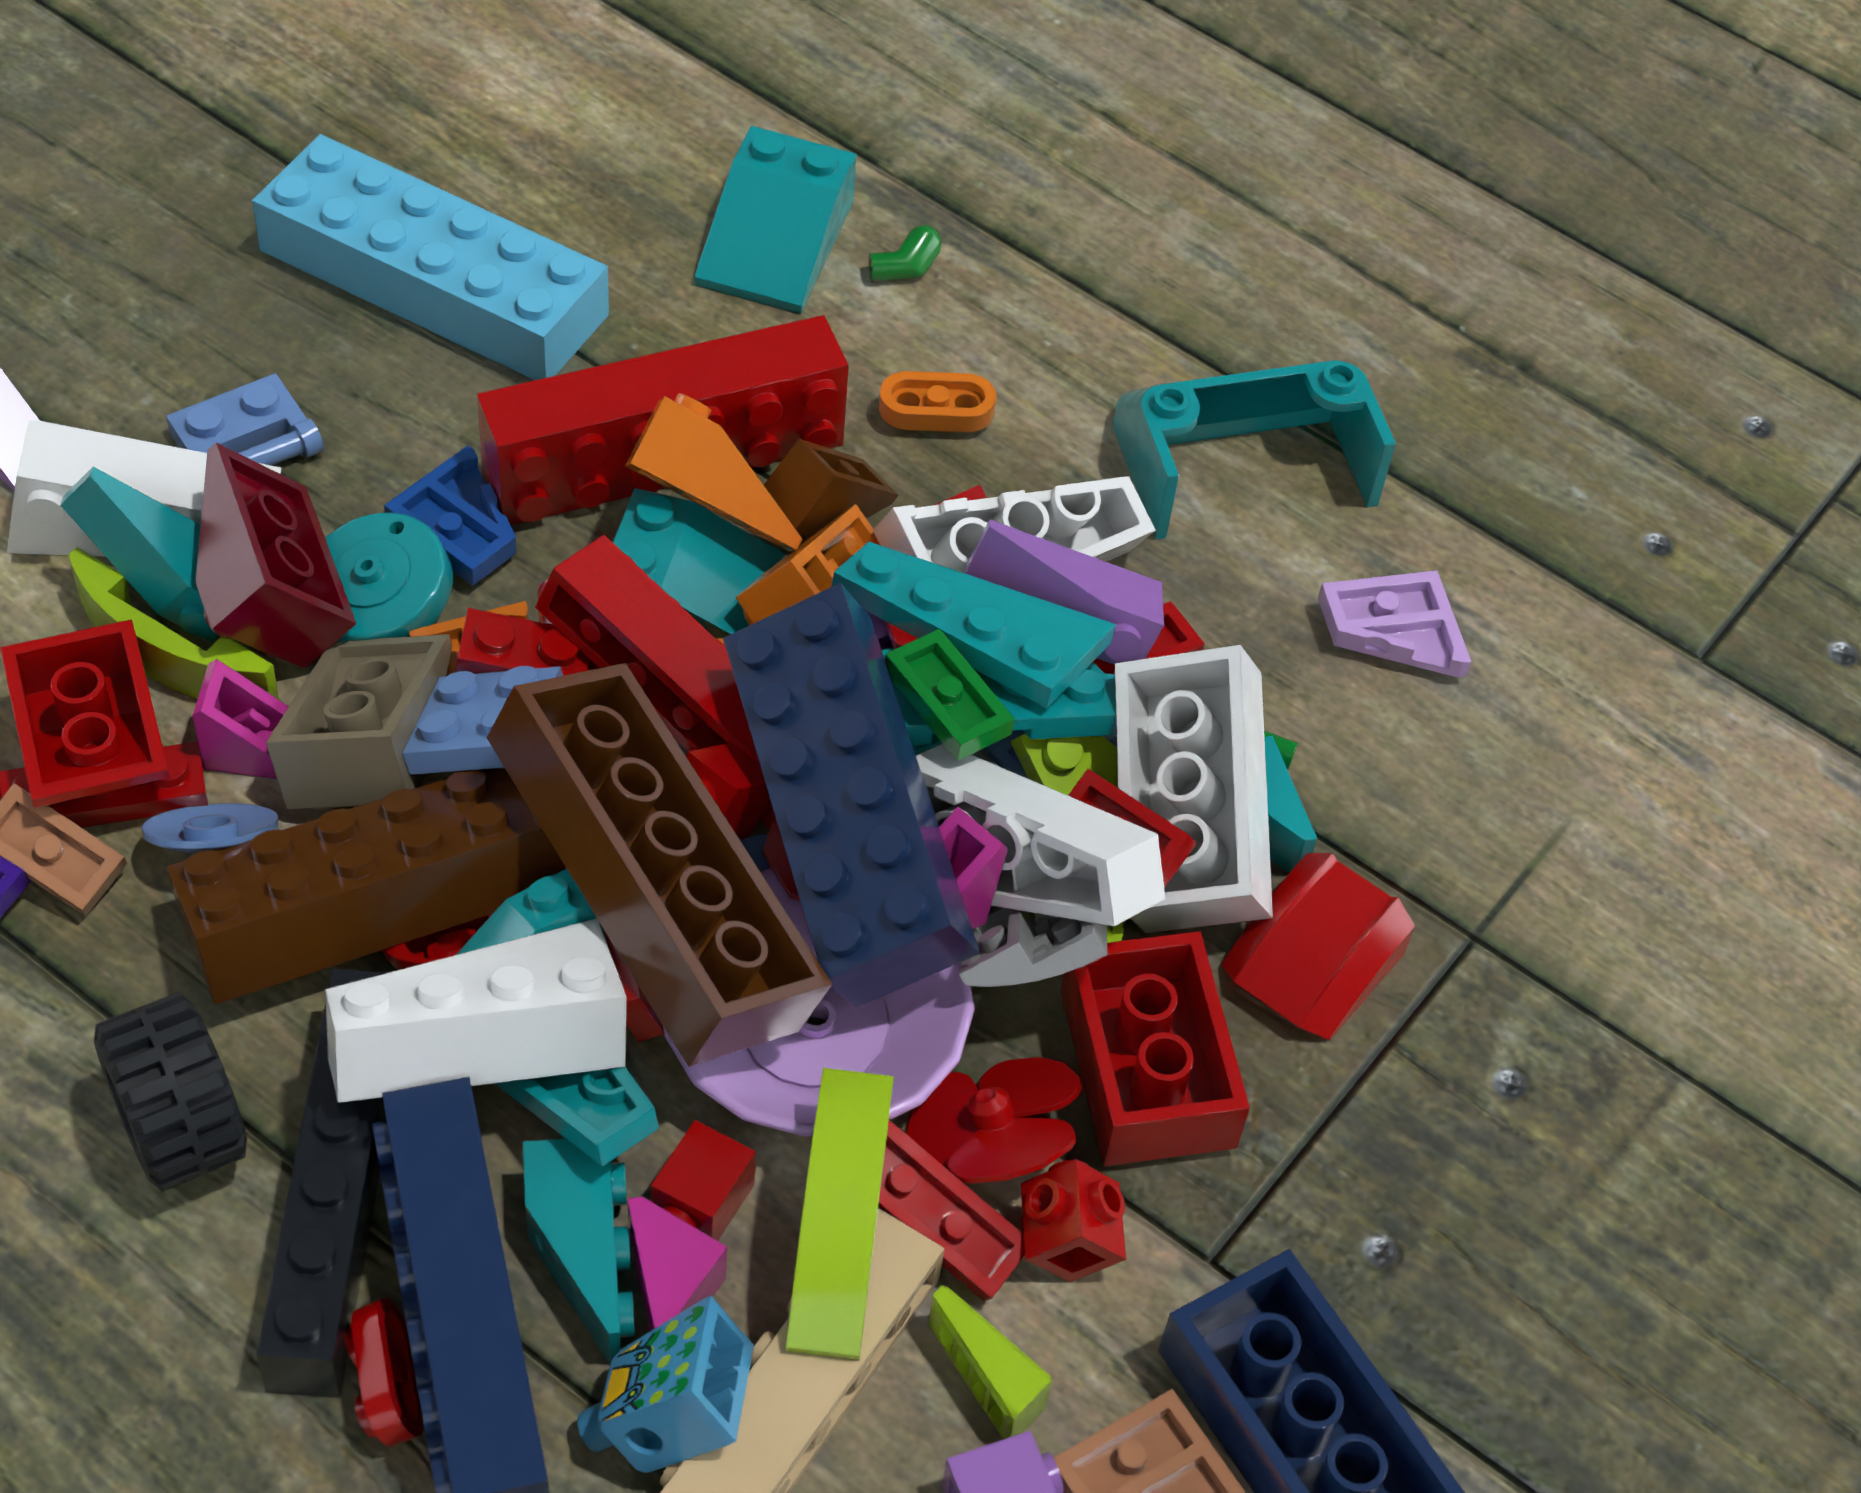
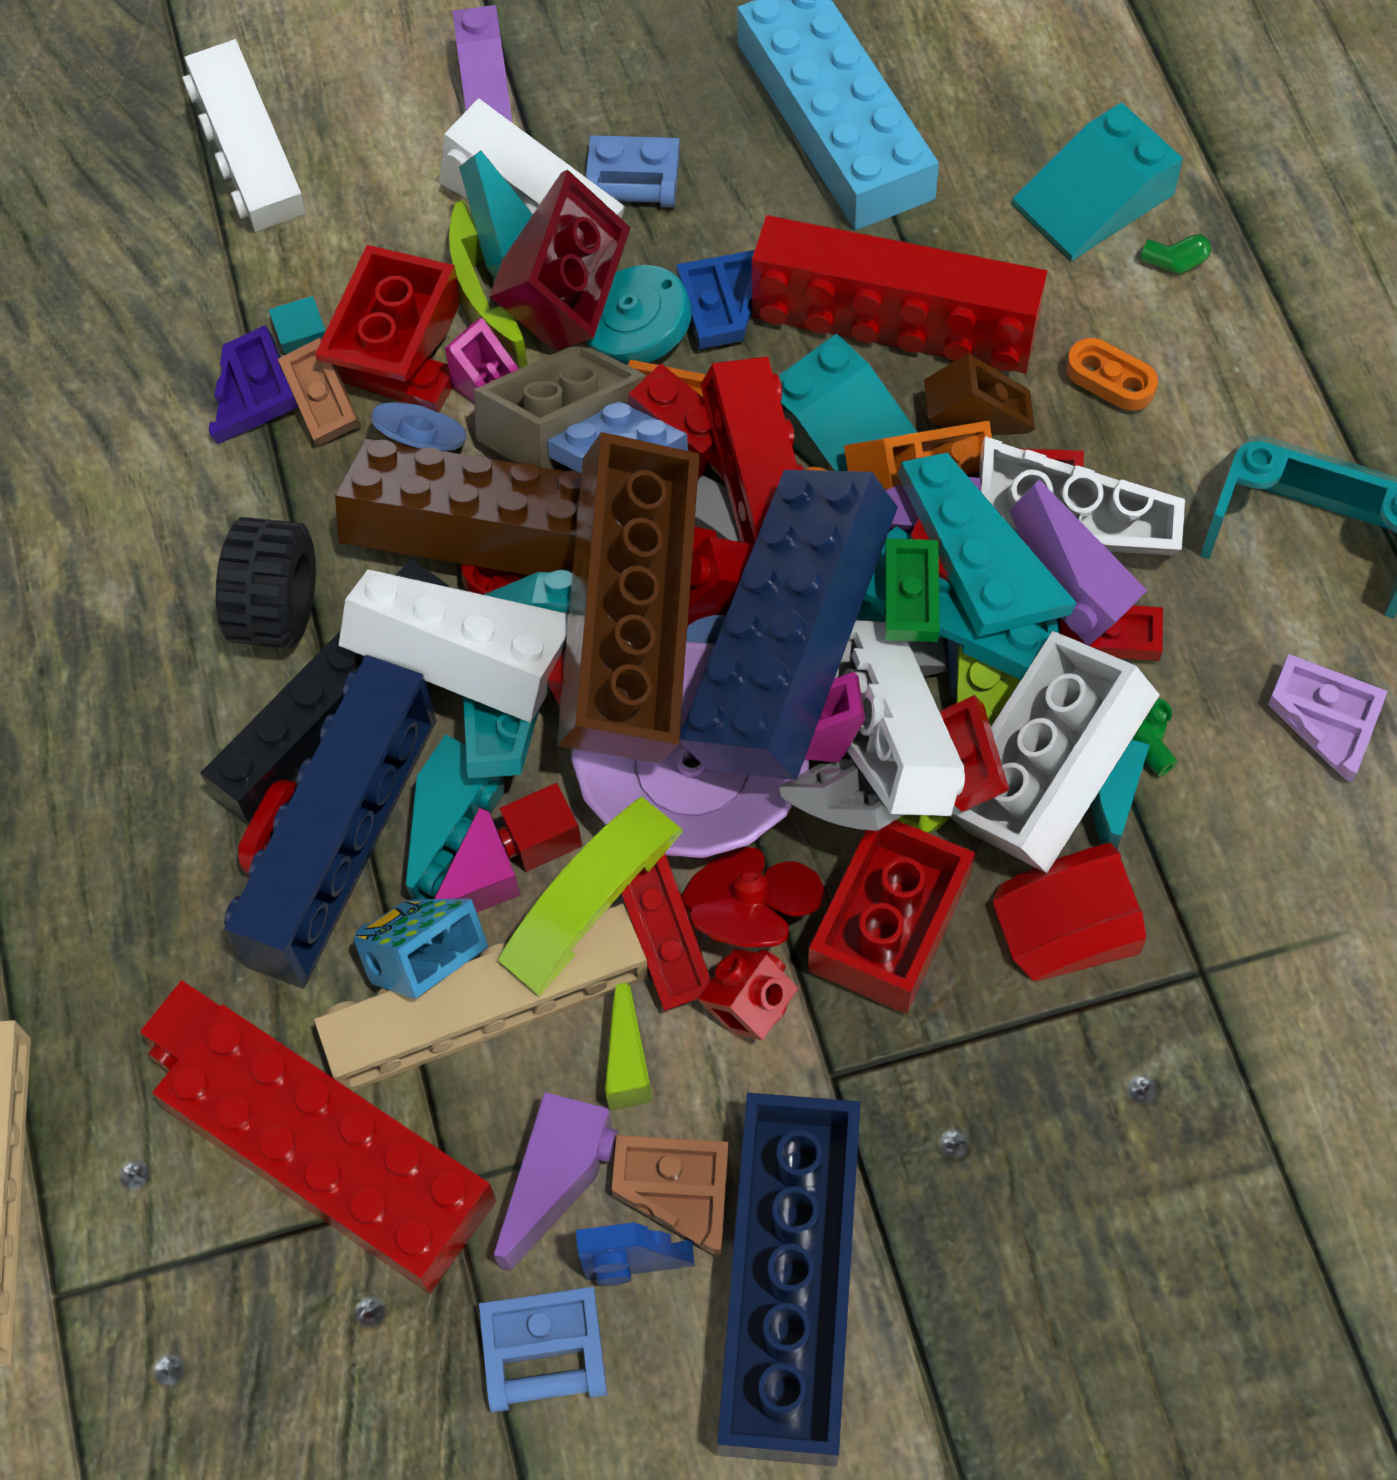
camera: 45 degrees right, 10 degrees up
orange slope [625,393,802,551] -> none

